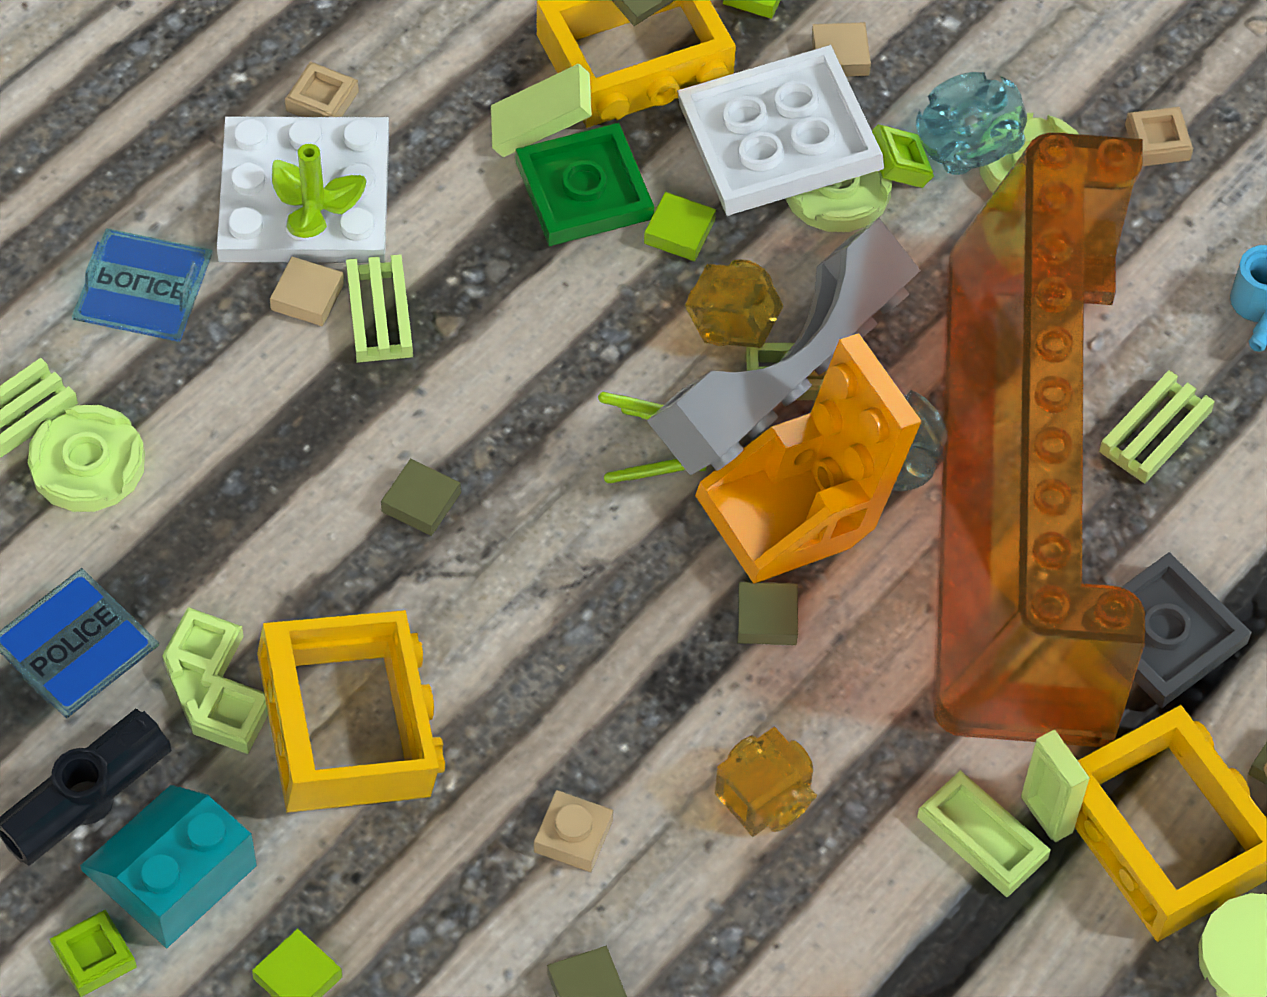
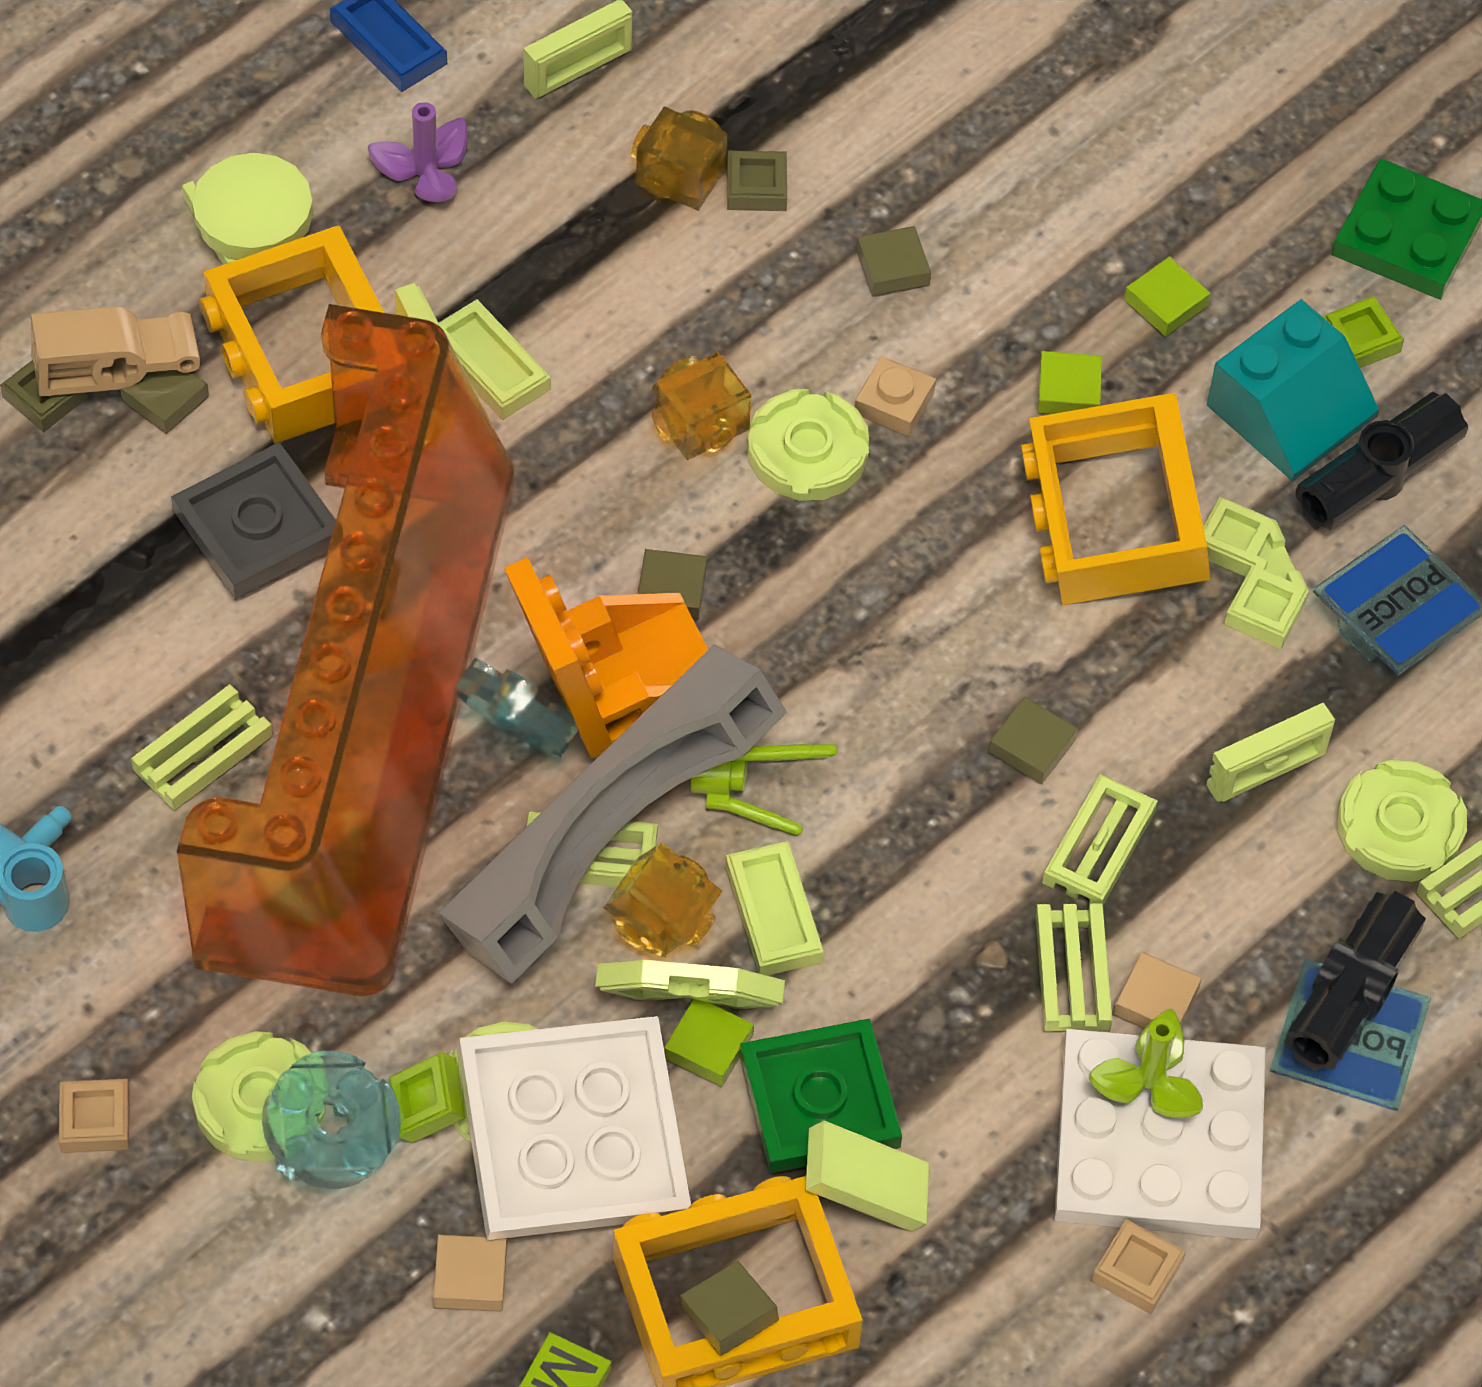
camera: 175 degrees left, 0 degrees up
none -> yellowish green tile [595,960,785,1009]
none -> yellowish green tile [725,841,824,976]
none -> yellowish green tile [747,389,869,501]
none -> lime tile [1038,351,1102,414]
none -> yellowish green tile [1042,774,1158,905]
none -> yellowish green tile [1206,703,1335,802]
none -> black piece [1284,891,1426,1071]

